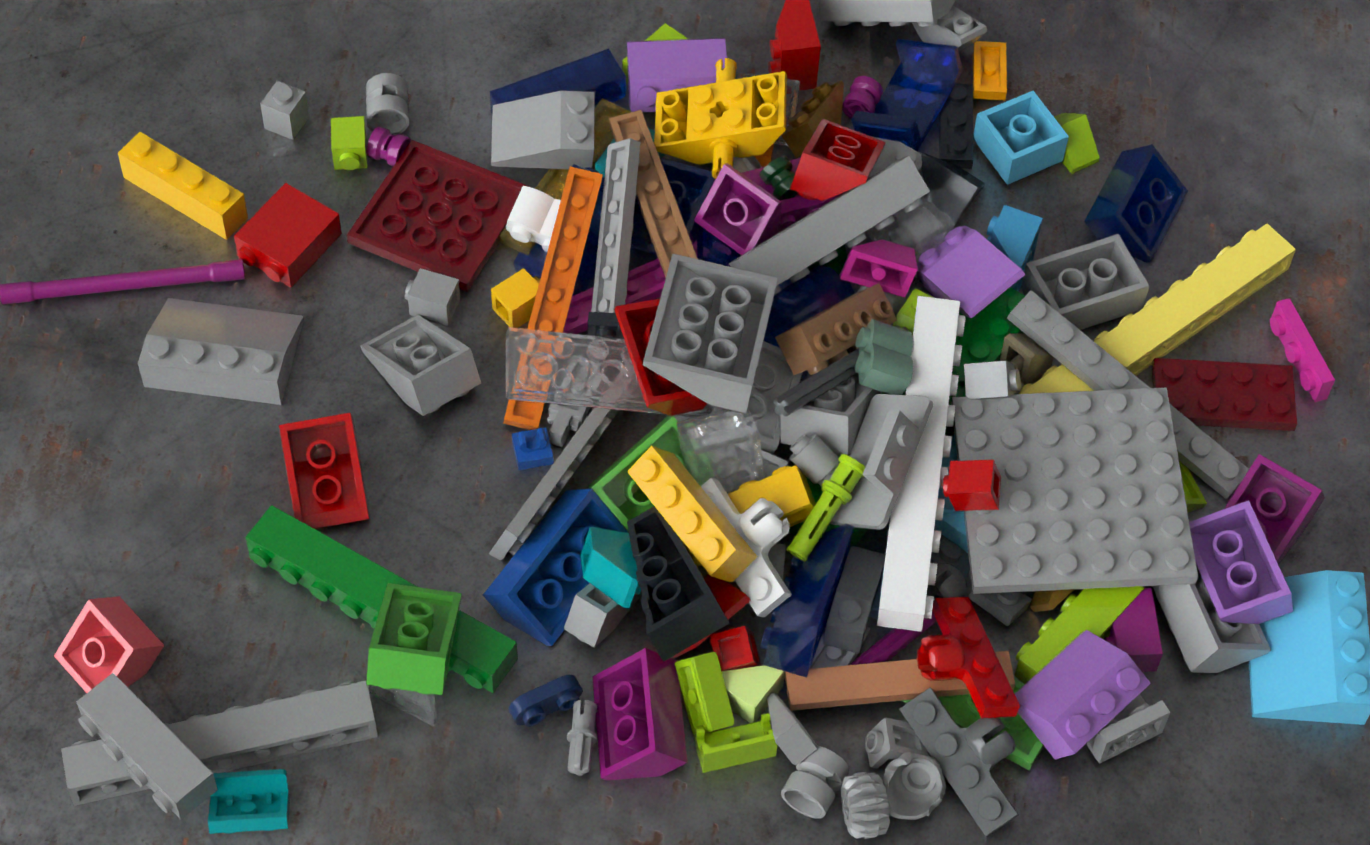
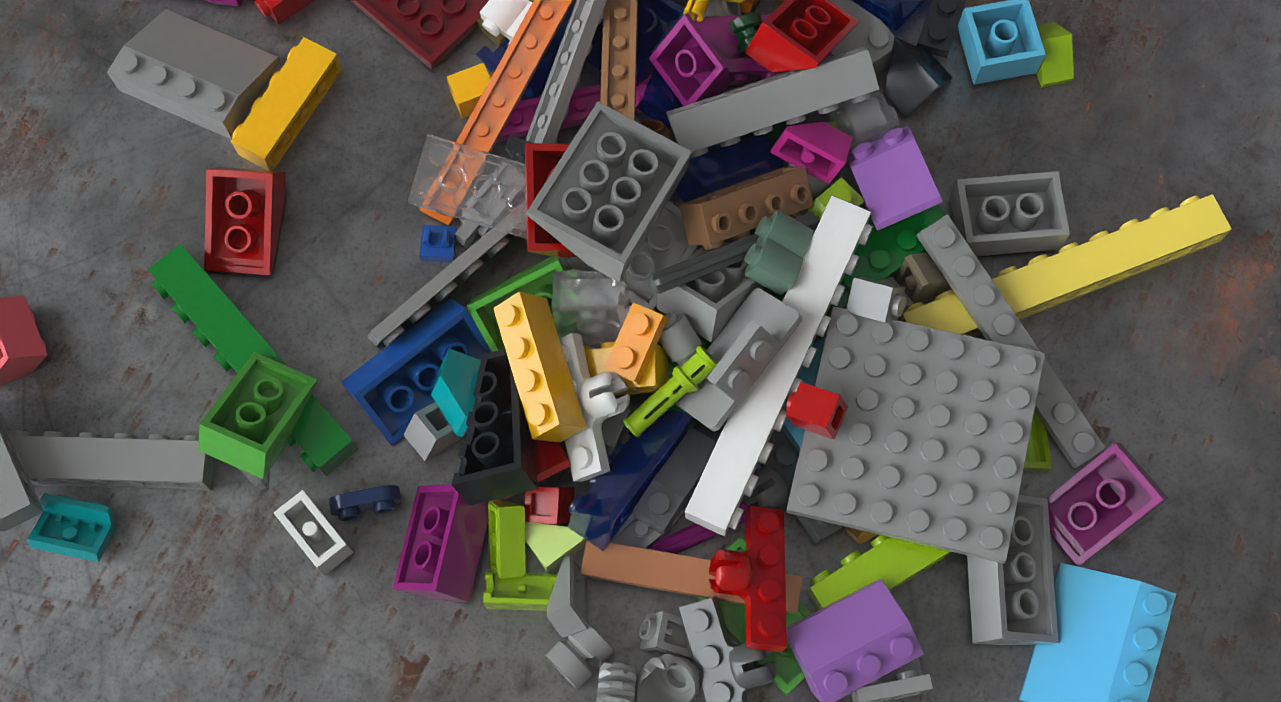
camera: 20 degrees right, 15 degrees up
light grey slope [360,315,481,416] -> none
light grey brick [404,268,460,326] -> none
light grey axle [567,700,597,776] -> none
dark azure slope [986,205,1043,292] -> none
clear blue slope [1084,144,1188,263] -> none
magenta slope [1104,588,1163,672] -> none
dark red plate [1152,358,1297,431] -> none
medium lavender slope [1189,500,1293,624] -> none
dark pink plate [1270,298,1335,402] -> none
none -> yellow brick [231,37,343,171]
none -> white brick [274,490,354,575]
none -> light orange plate [604,302,668,384]

